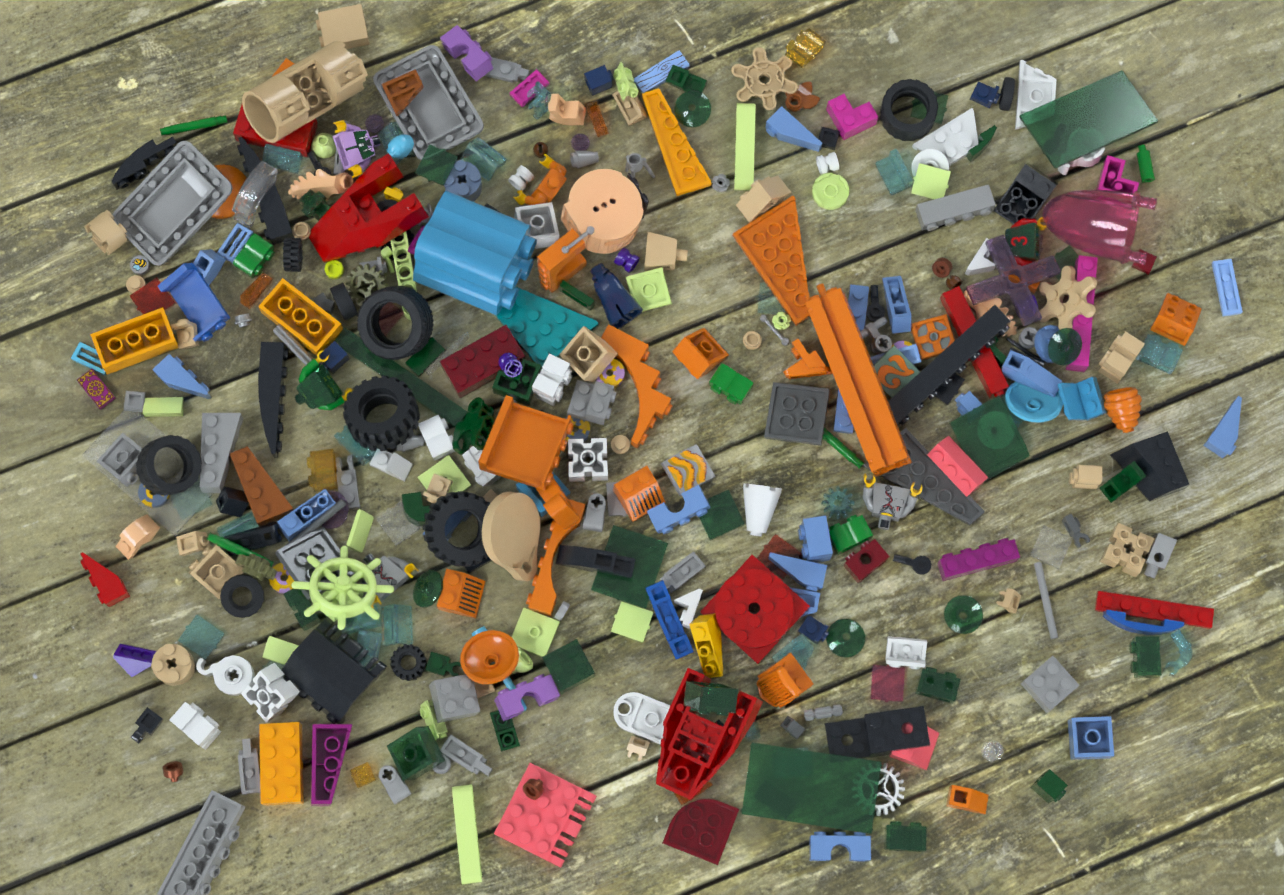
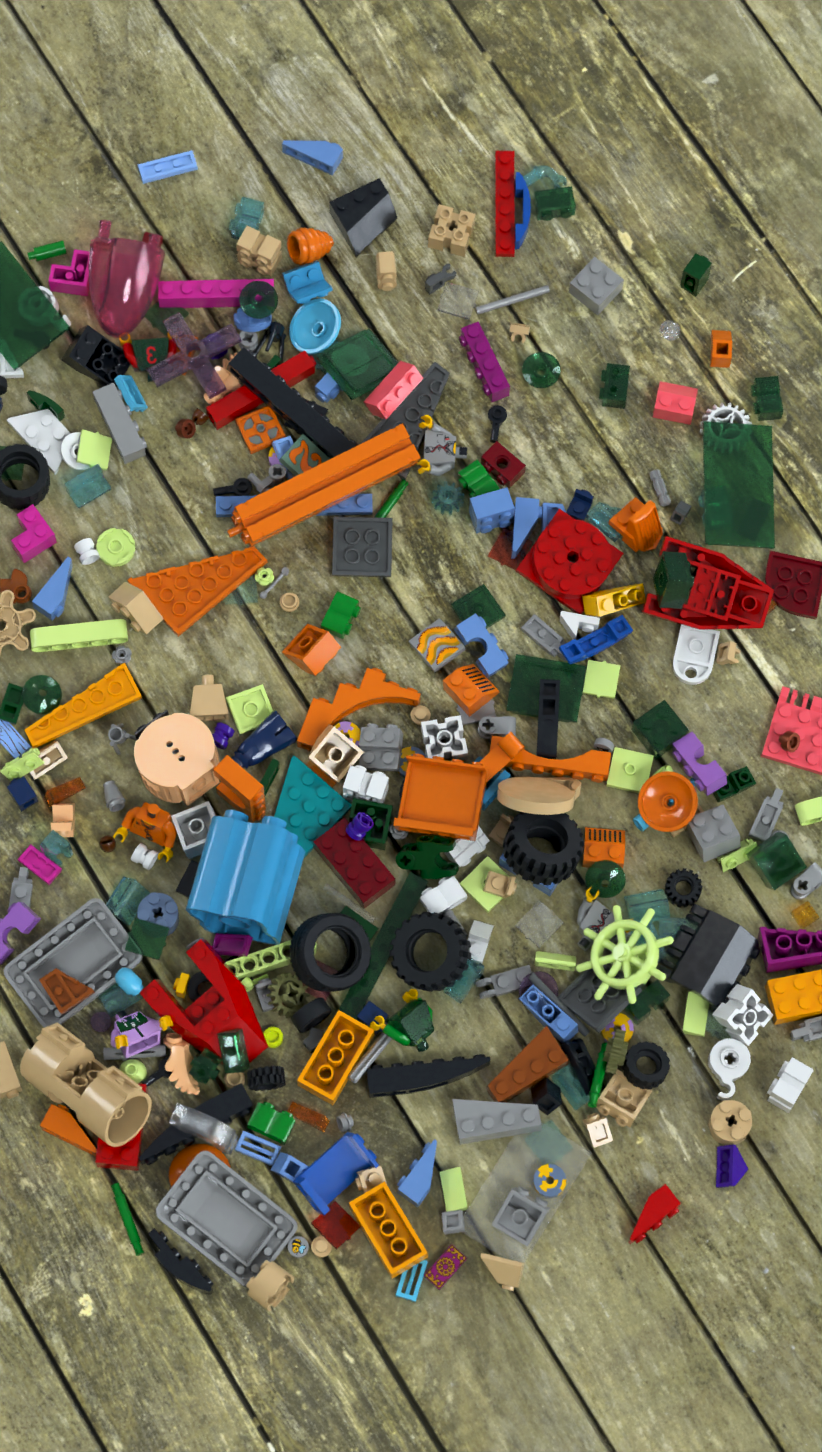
camera: 100 degrees left, 5 degrees down
light nougat brick [115,514,160,560] -> none
black plate [131,707,164,744] -> none
black tyre [136,435,202,496] -> none
clear light blue piece [178,615,224,660] -> none
clear light blue slope [262,144,303,174] -> none
clear yellow brick [307,449,338,492] -> none
dark green brick [402,492,430,527] -> none
dark green plate [426,652,462,677] -> none
light grey hinge [561,226,594,254] -> none
clear purple plate [571,134,590,151] -> none
white cone [743,483,782,537] -> none
orange piece [783,339,833,379] -> none
medium blue arch [809,832,871,861] -> none
black tile [819,127,840,150] -> none
black bracket [824,706,930,763] -> none
clear green dish [826,619,865,658] -> none
clear pink piece [870,664,905,703] -> none
medium blue slope [882,276,911,334] -> none
white bracket [885,636,927,670] -> none
white slope [965,238,996,276] -> none
medium blue slope [1002,350,1062,397] -> none
tan plate [1037,266,1097,334] -> none
medium blue brick [1068,716,1114,760] -> none
dark green brick [1099,461,1146,503] -> none
light grey torso [1144,533,1177,579] -> none
orange bracket [1150,293,1202,346] -> none
none -> medium azure tile [114,375,148,412]
none -> clear green slope [218,1029,250,1074]
none -> tan slope [481,1253,525,1291]

